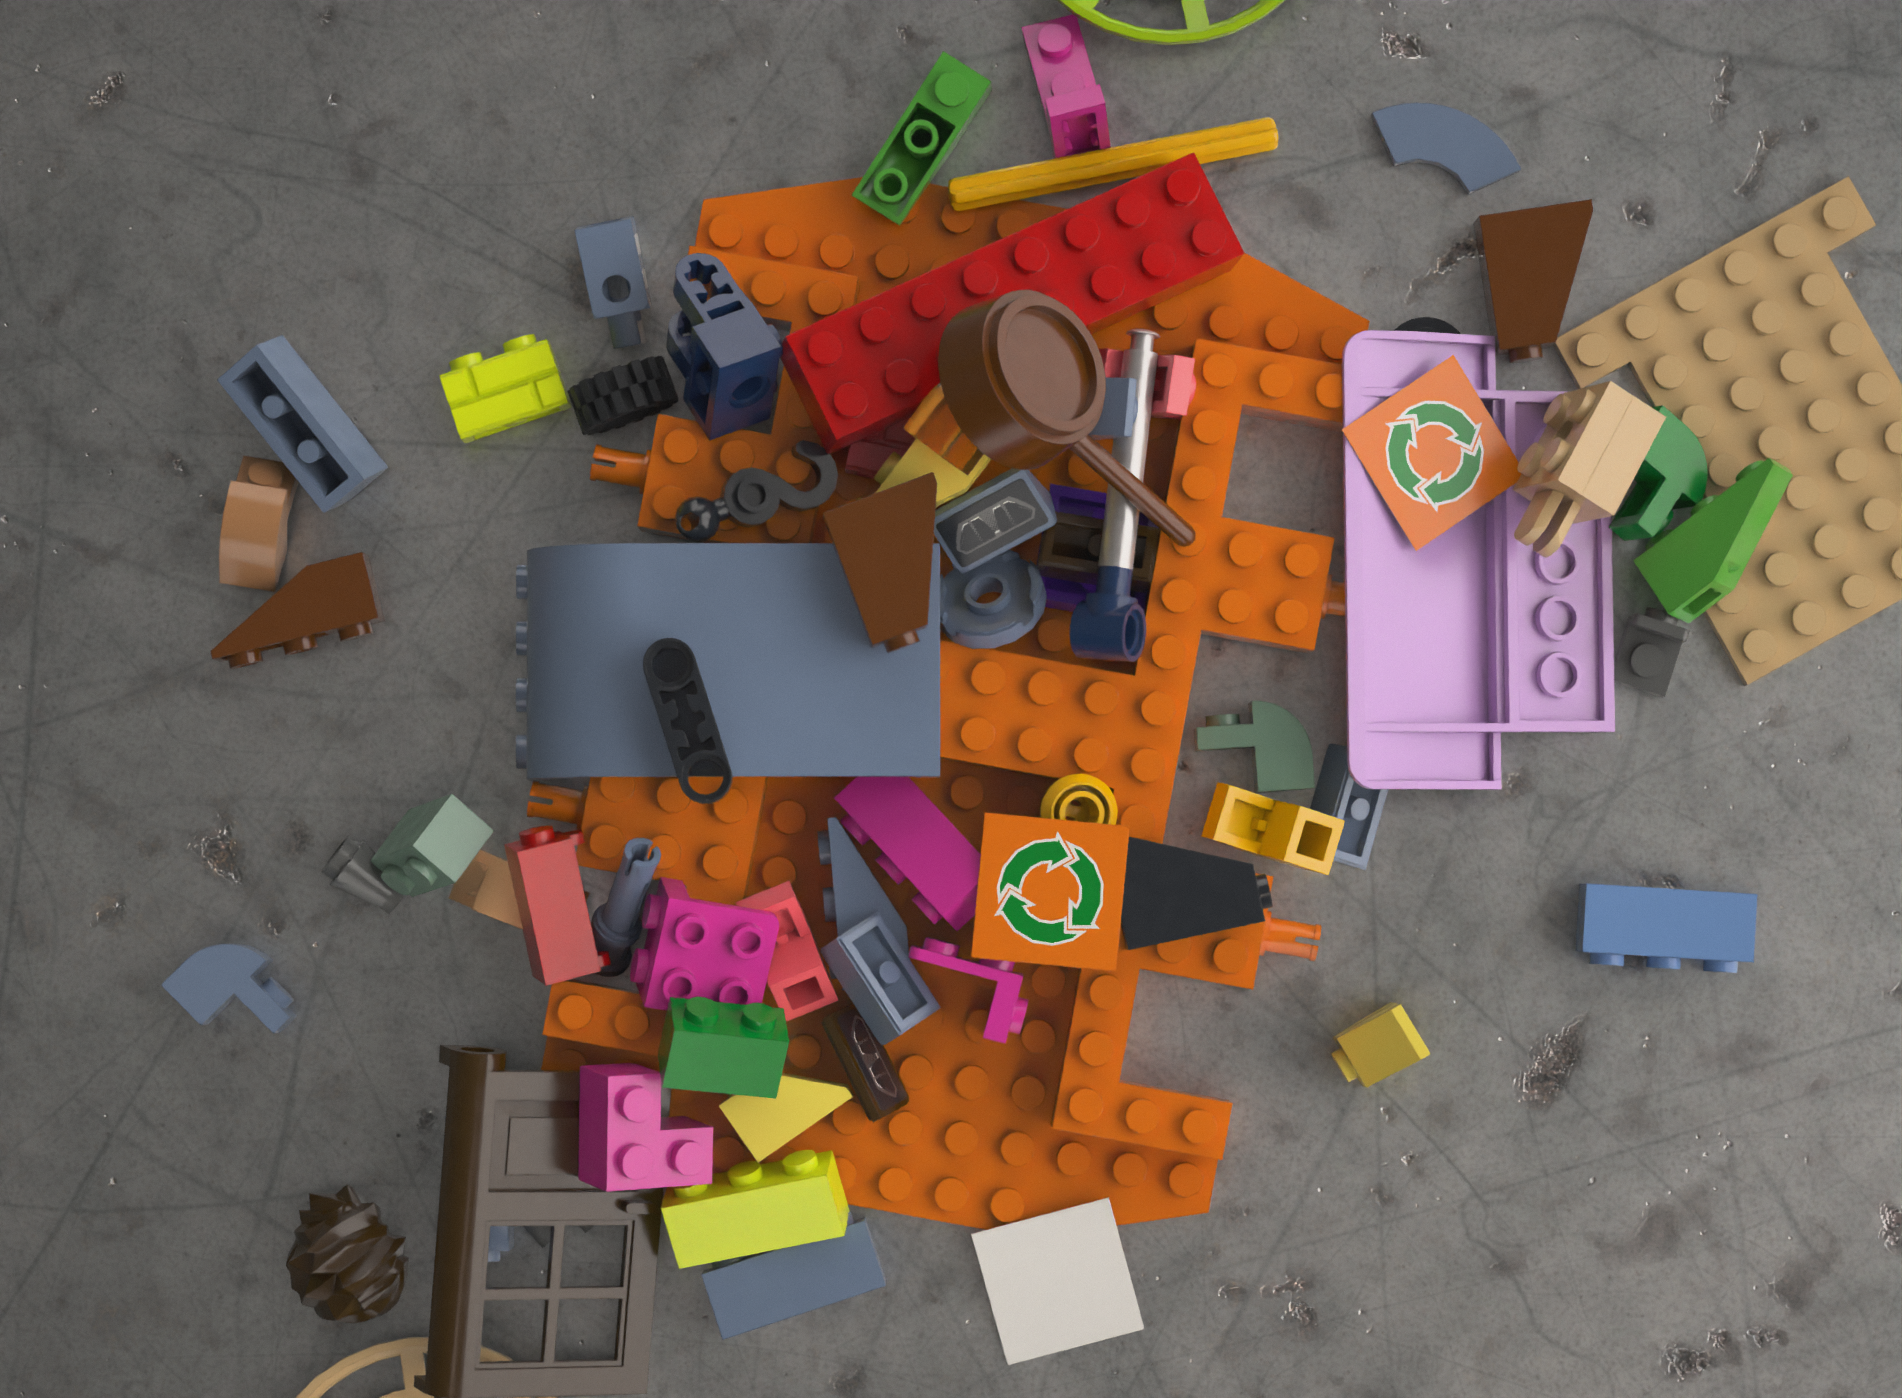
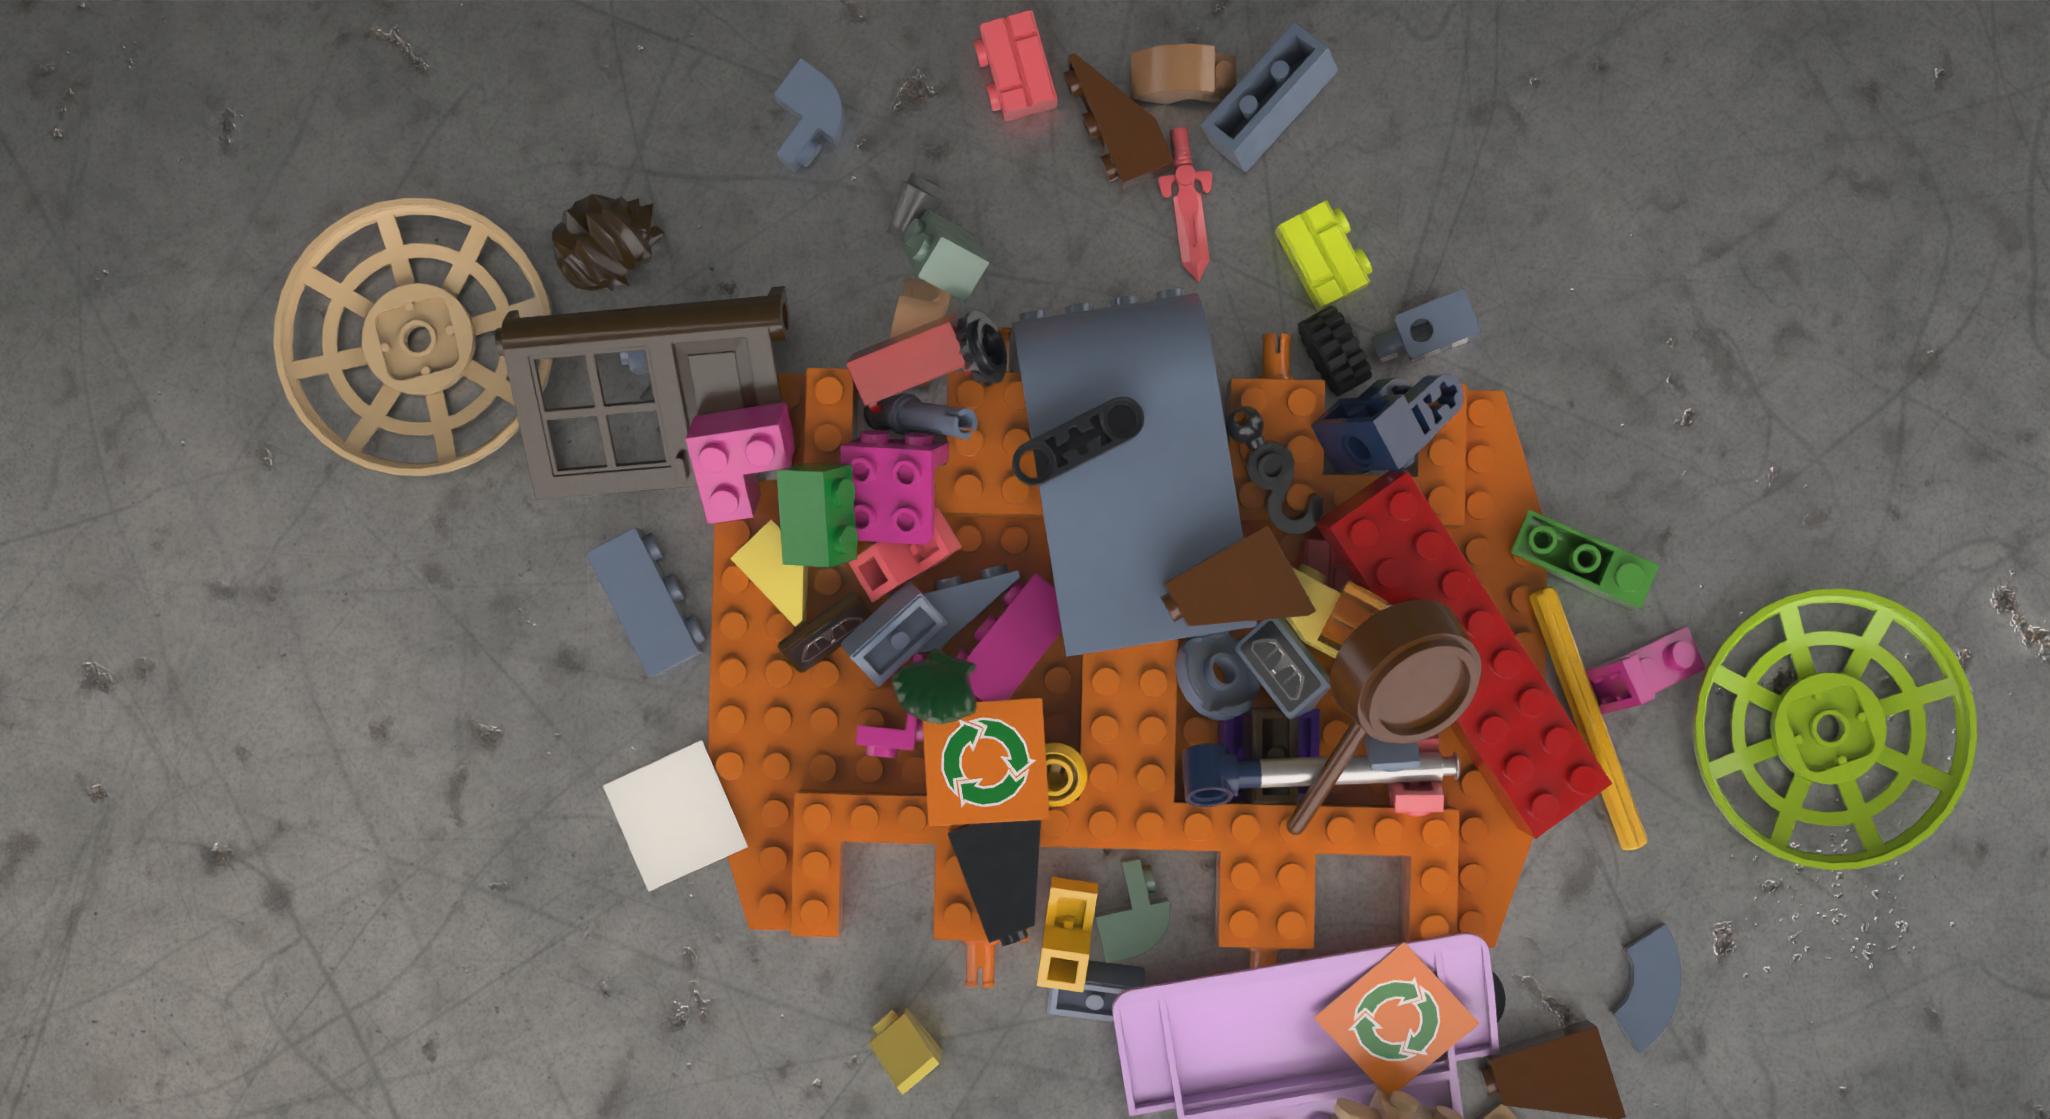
camera: 85 degrees right, 0 degrees up
neon yellow brick [661,1150,850,1269] -> none
none -> dark green animal [892,648,977,724]
none -> black gear [956,310,1007,387]
none -> coral brick [973,10,1057,121]
none -> coral sword [1158,127,1212,282]

